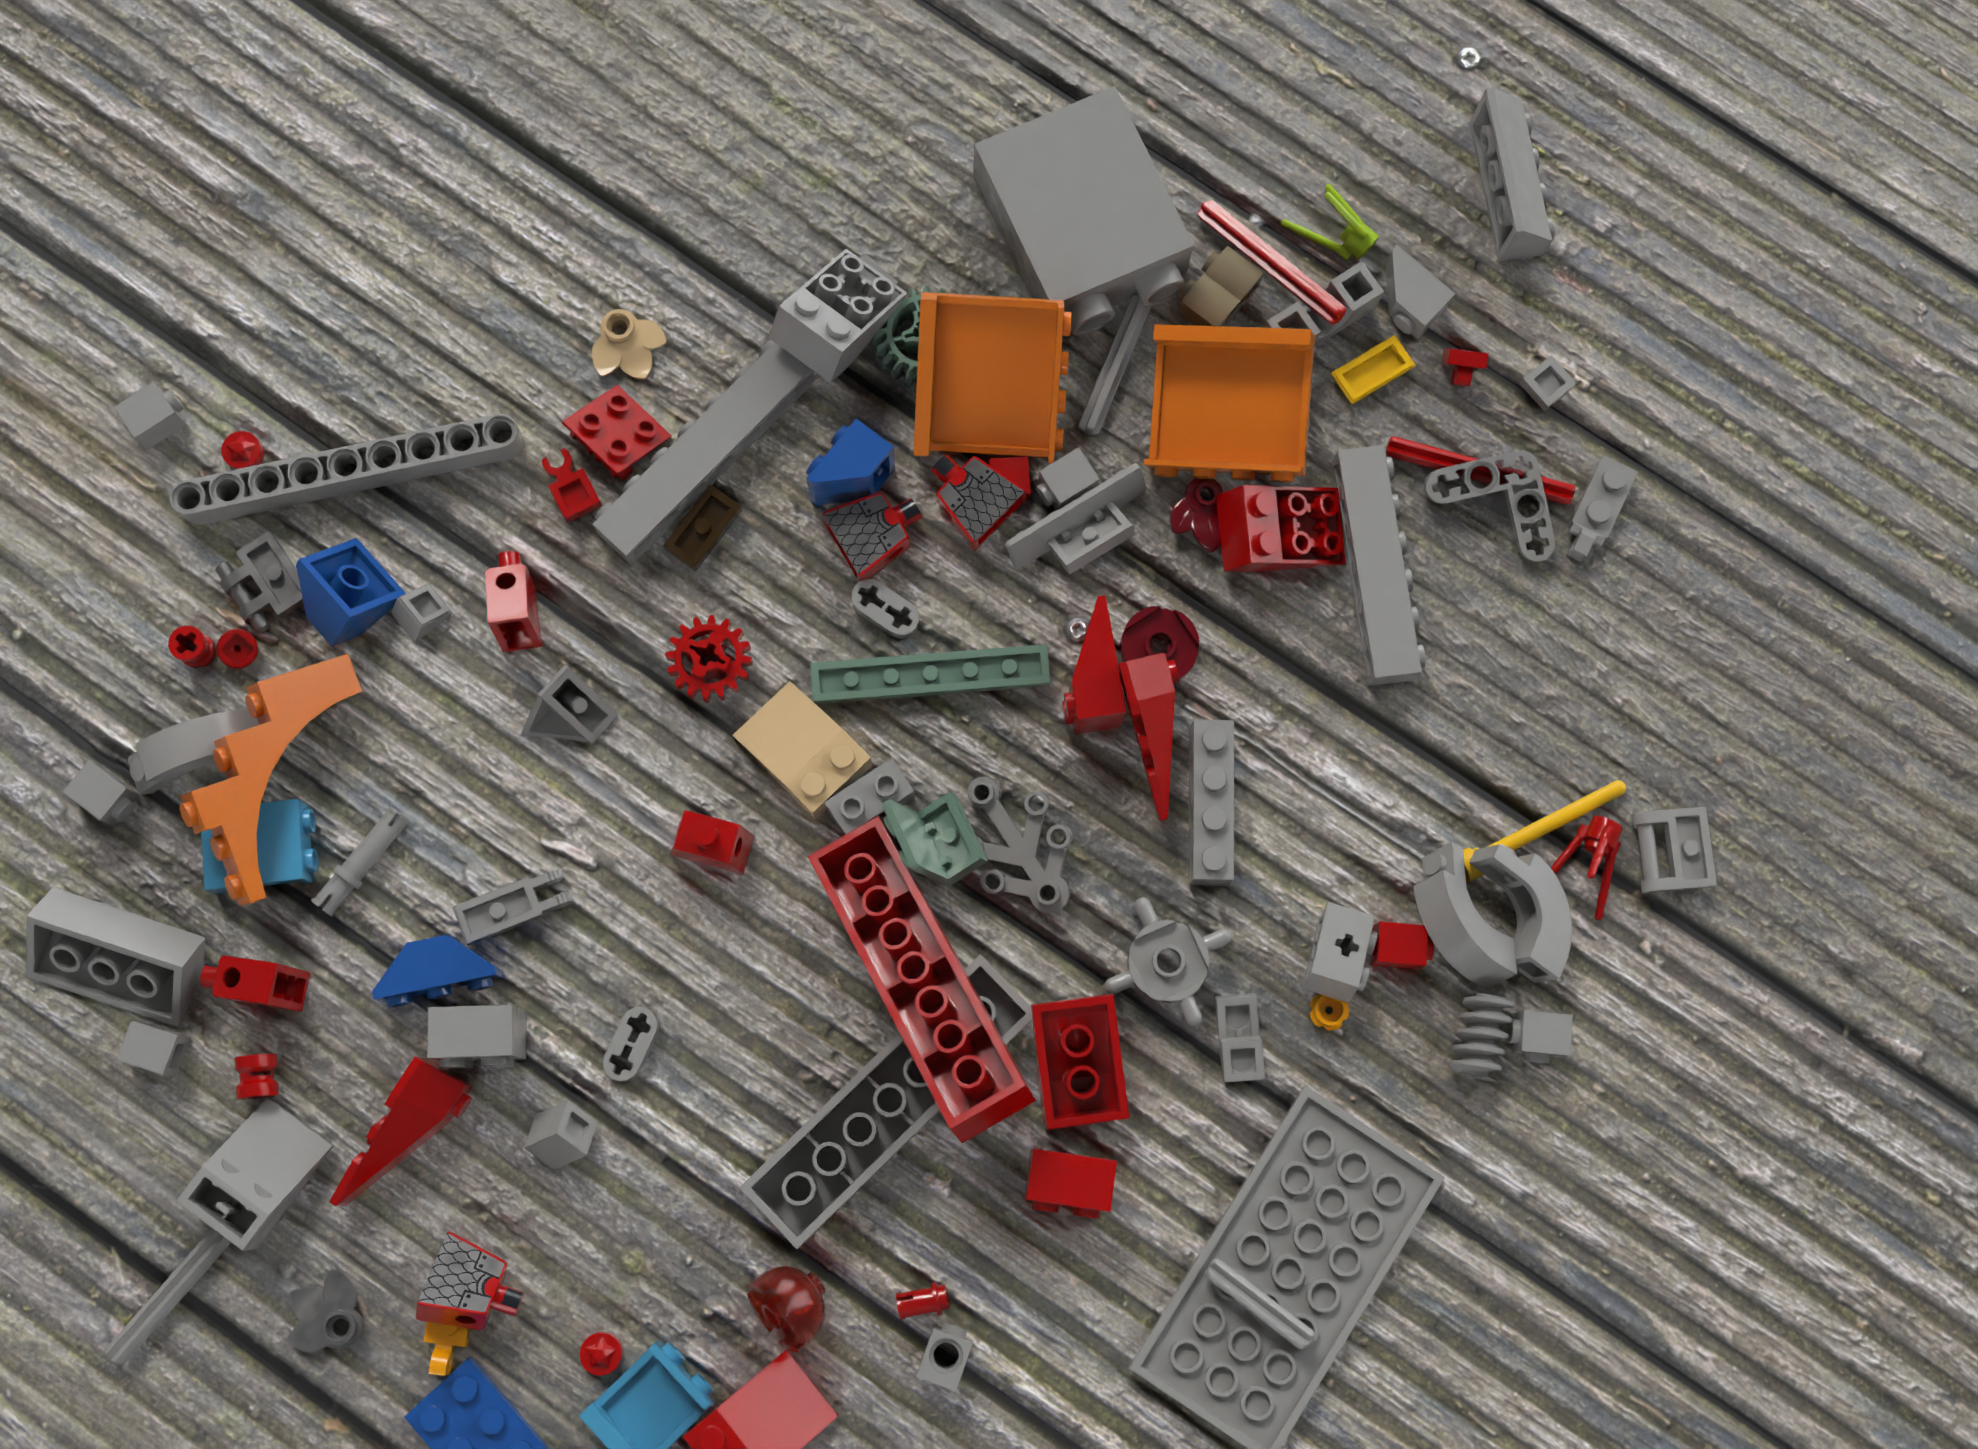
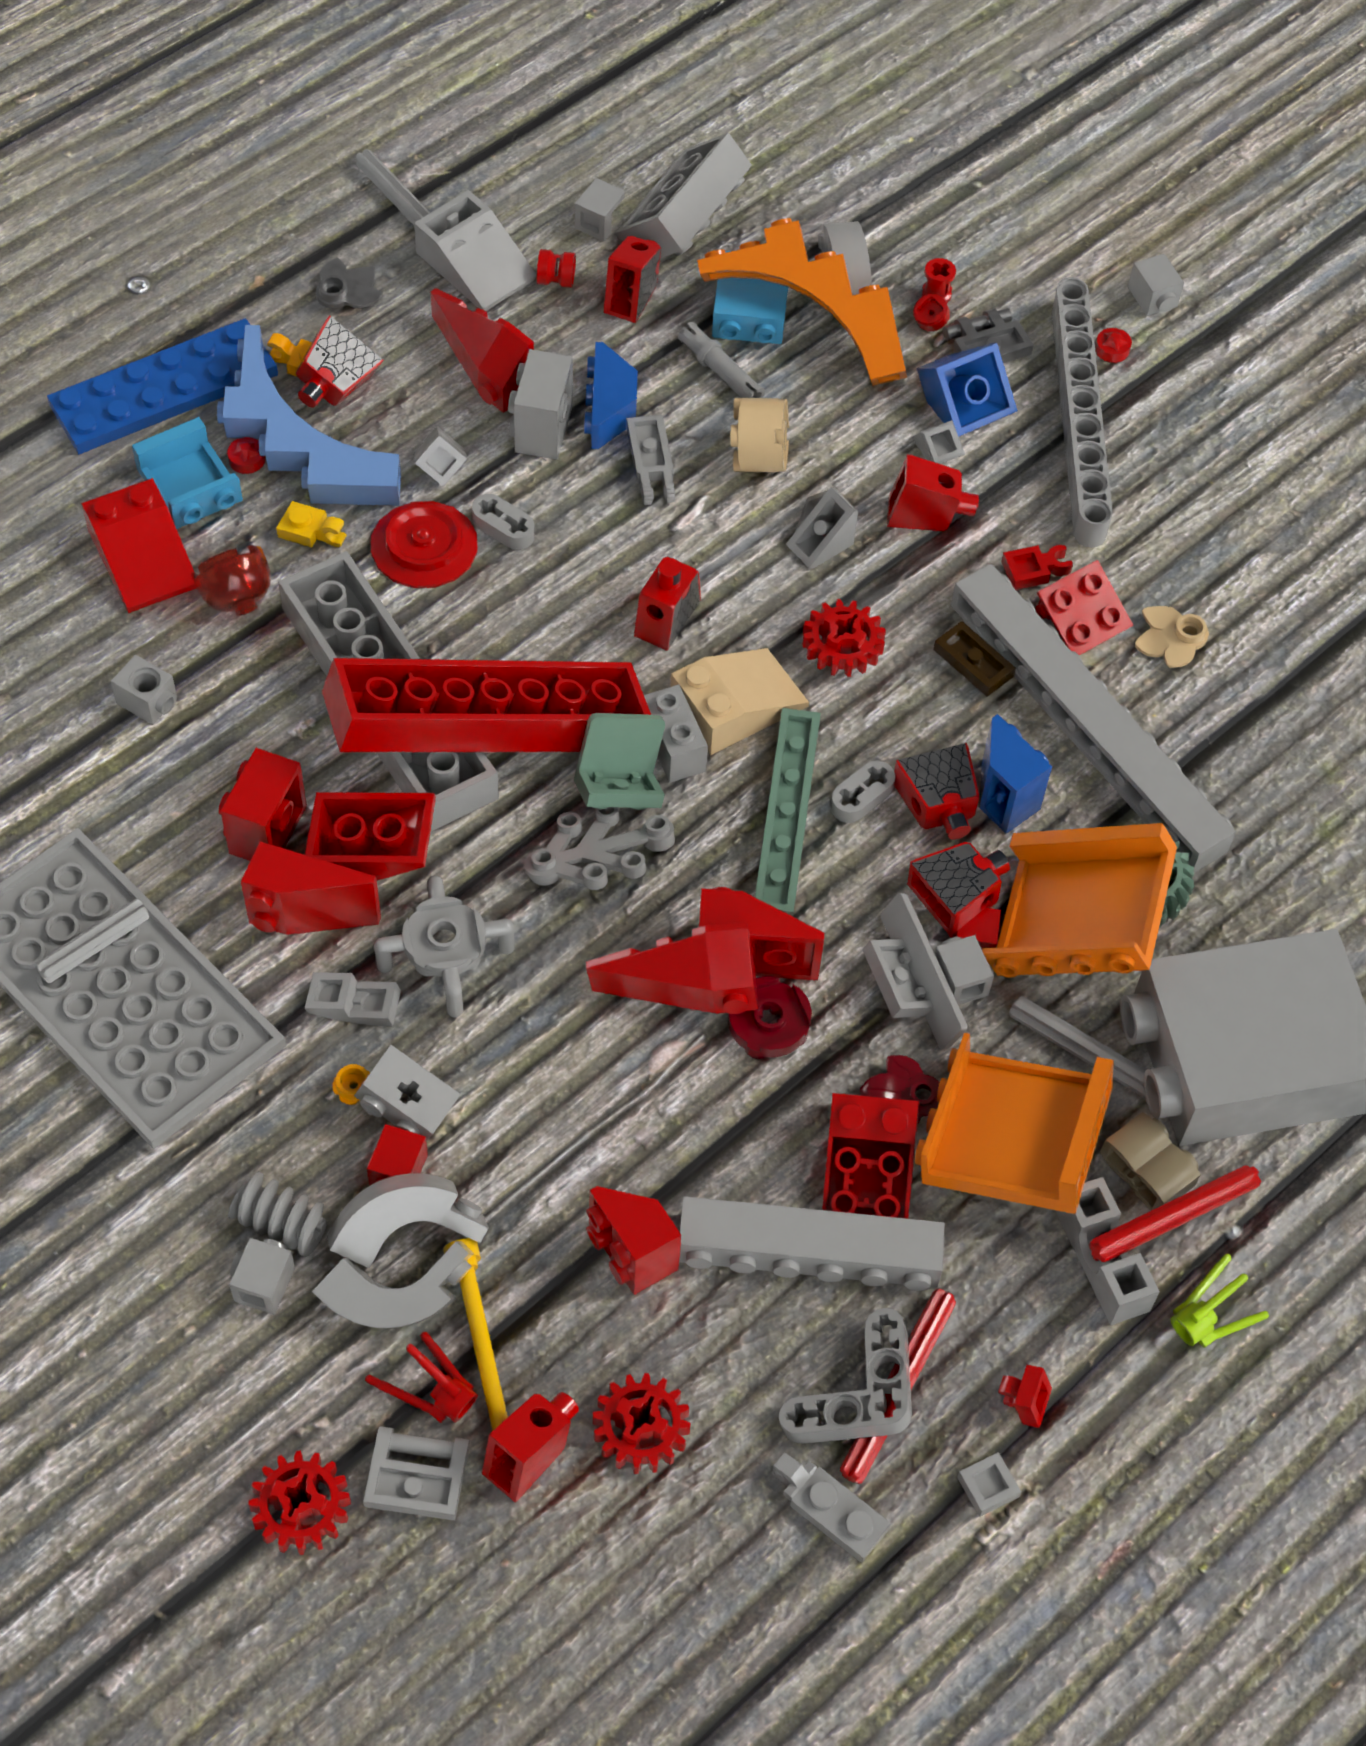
camera: 105 degrees right, 20 degrees down
light grey brick [63,760,139,826] -> none
light grey slope [768,249,907,383] -> none
red pin [896,1282,950,1320] -> none
light grey brick [1188,719,1234,886] -> none
yellow tile [1331,335,1416,405] -> none
light grey slope [1385,245,1455,339] -> none
light grey slope [1469,88,1555,262] -> none
none -> medium blue arch [217,325,401,506]
none -> red slope [241,841,381,935]
none -> red gear [248,1450,351,1555]
none -> yellow plate [276,501,347,548]
none -> red piece [371,501,478,588]
none -> red torso [482,1392,579,1503]
none -> red slope [586,1186,681,1295]
none -> red gear [592,1373,691,1474]
none -> tan brick [730,398,789,472]

